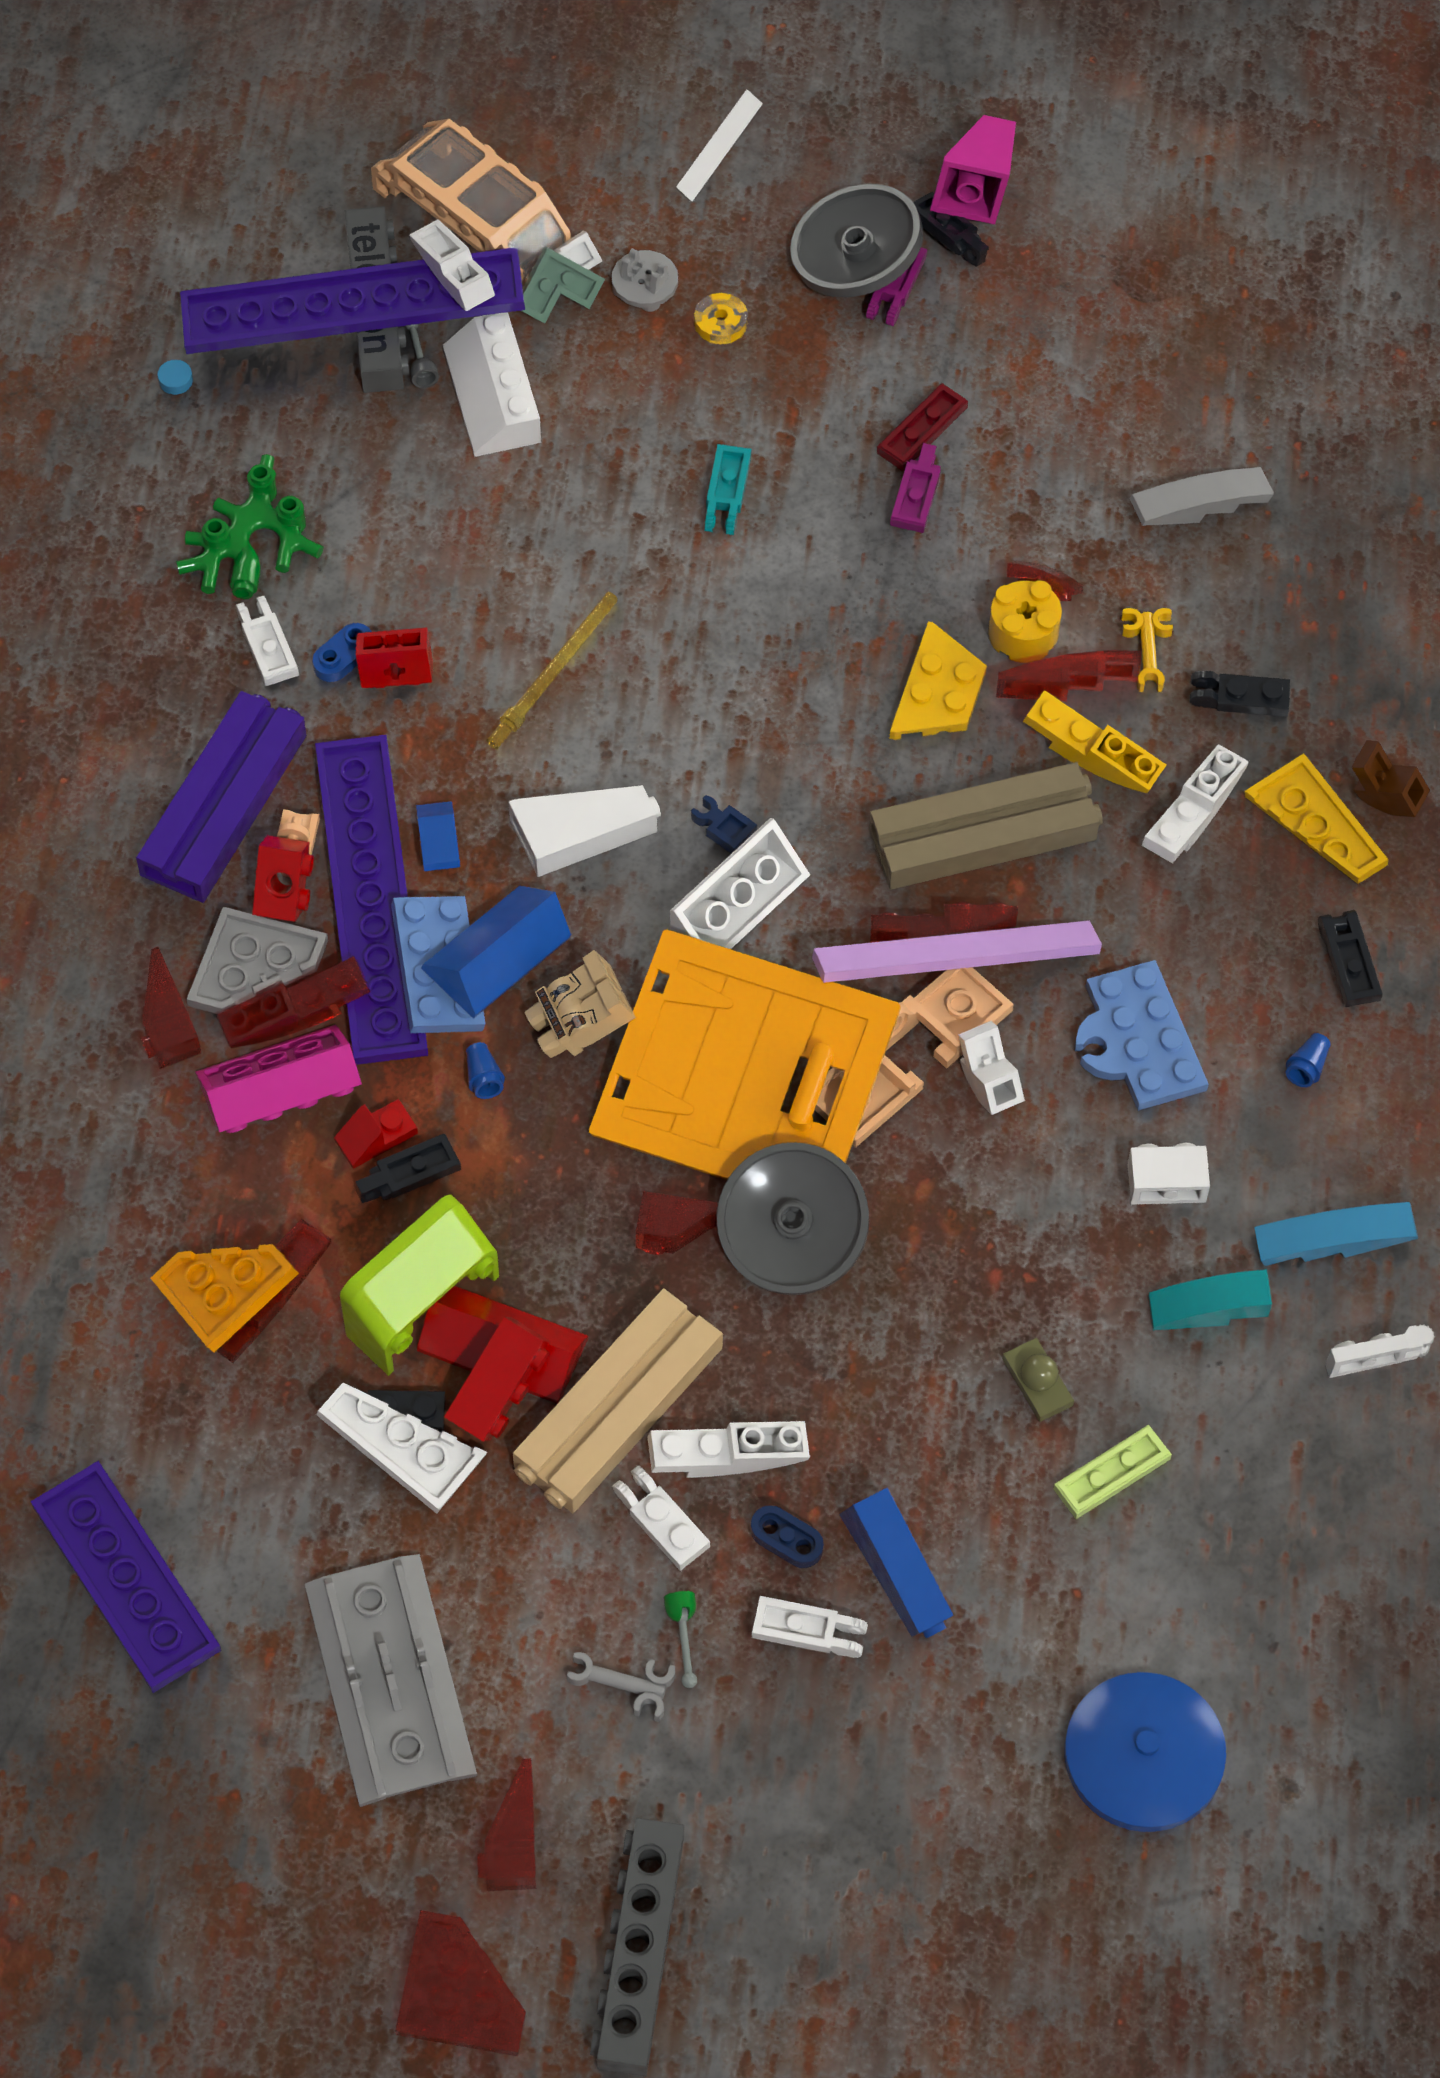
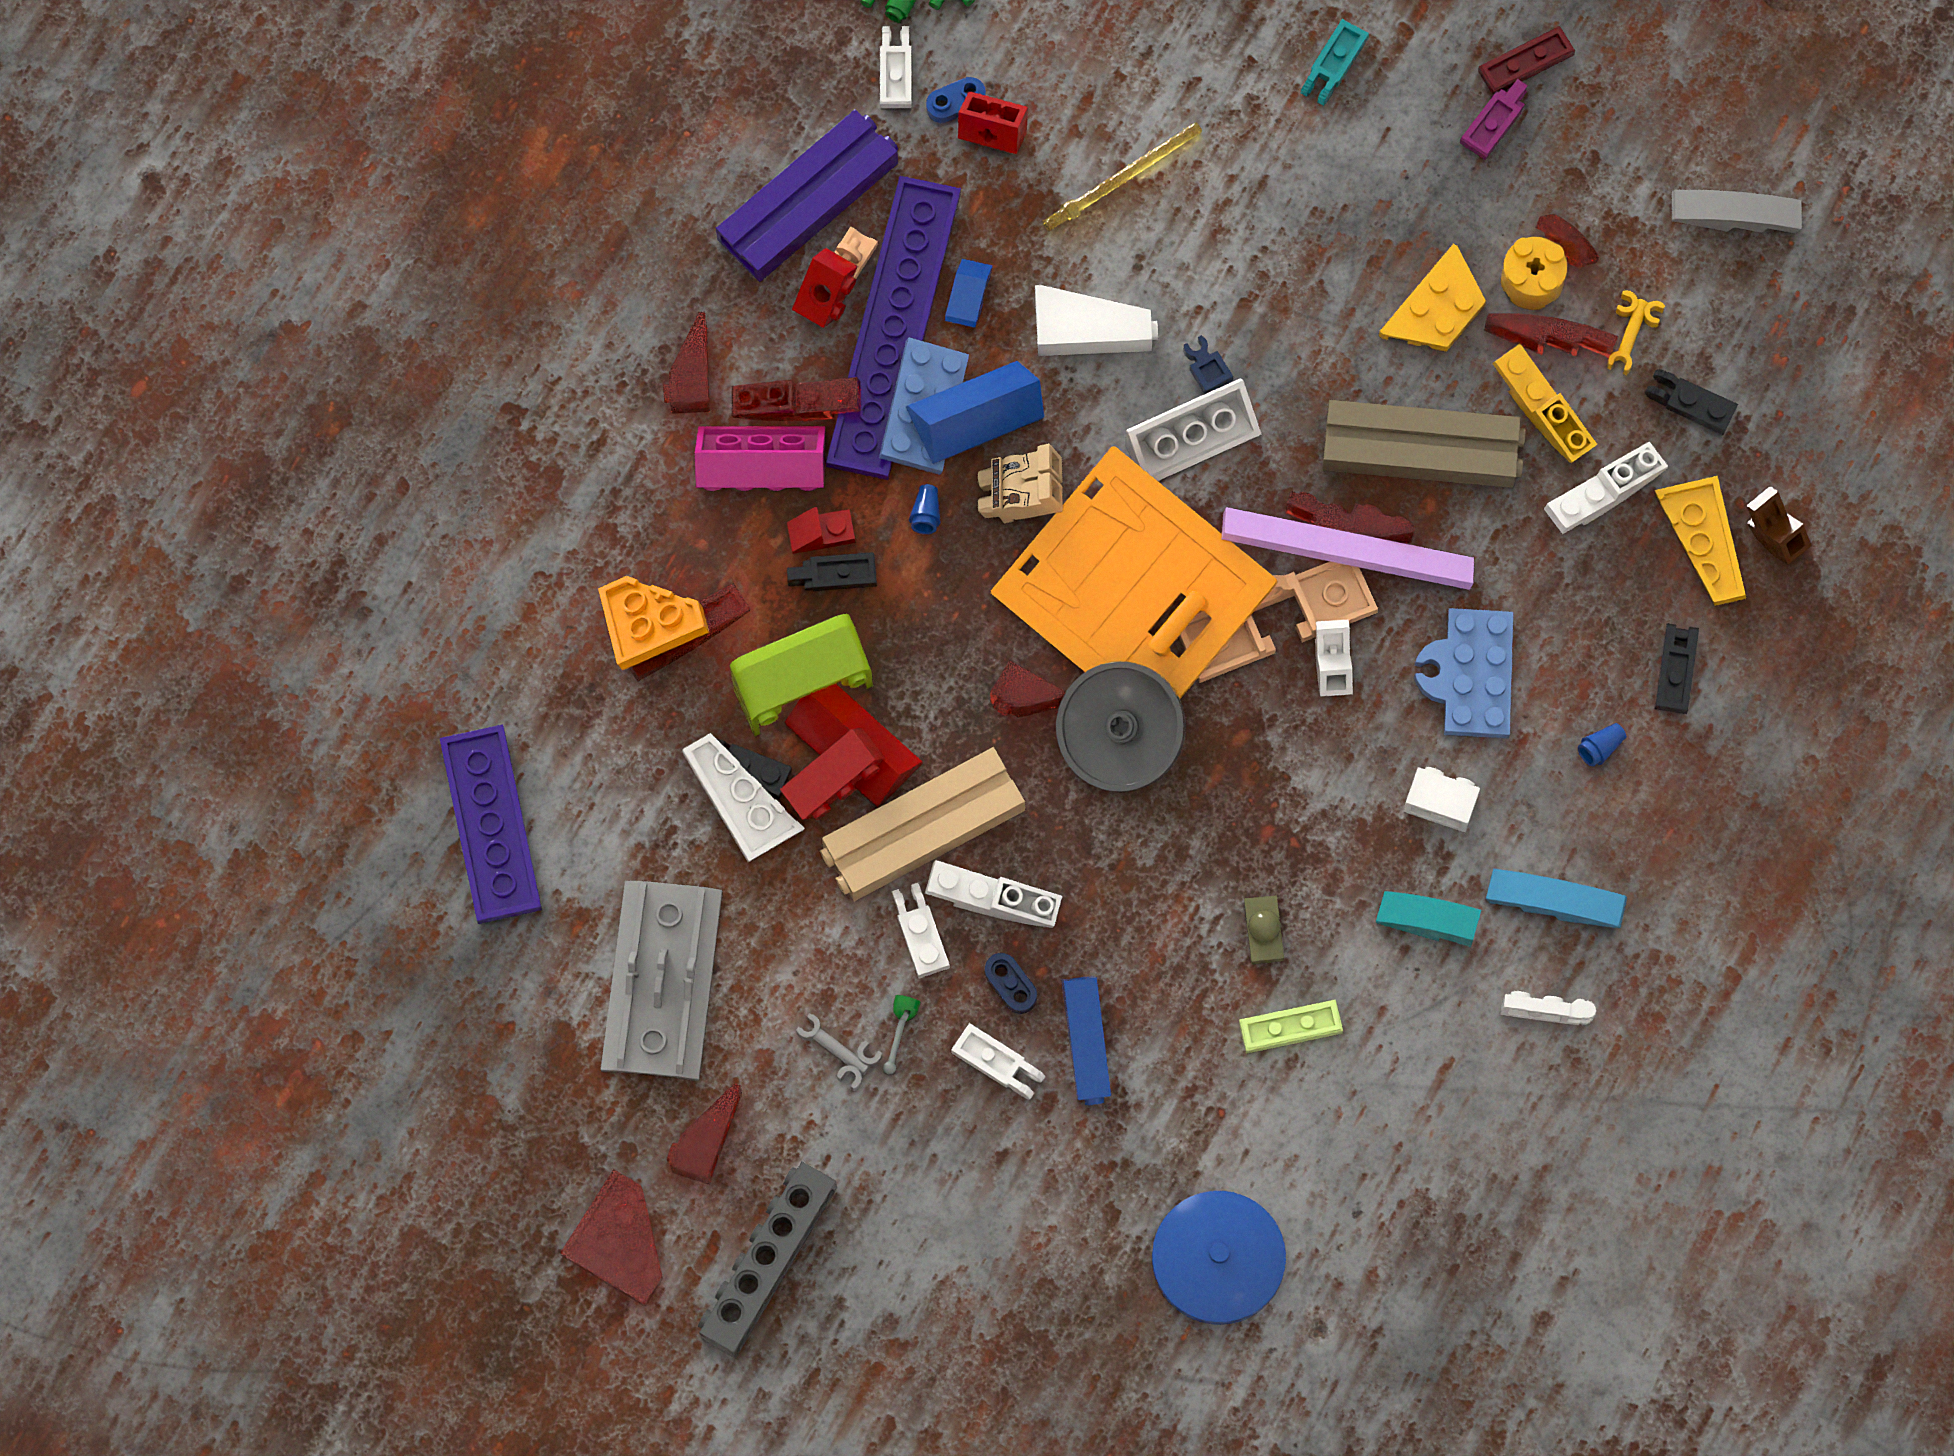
camera: 25 degrees right, 10 degrees up
light grey plate [187,907,328,1015] -> none

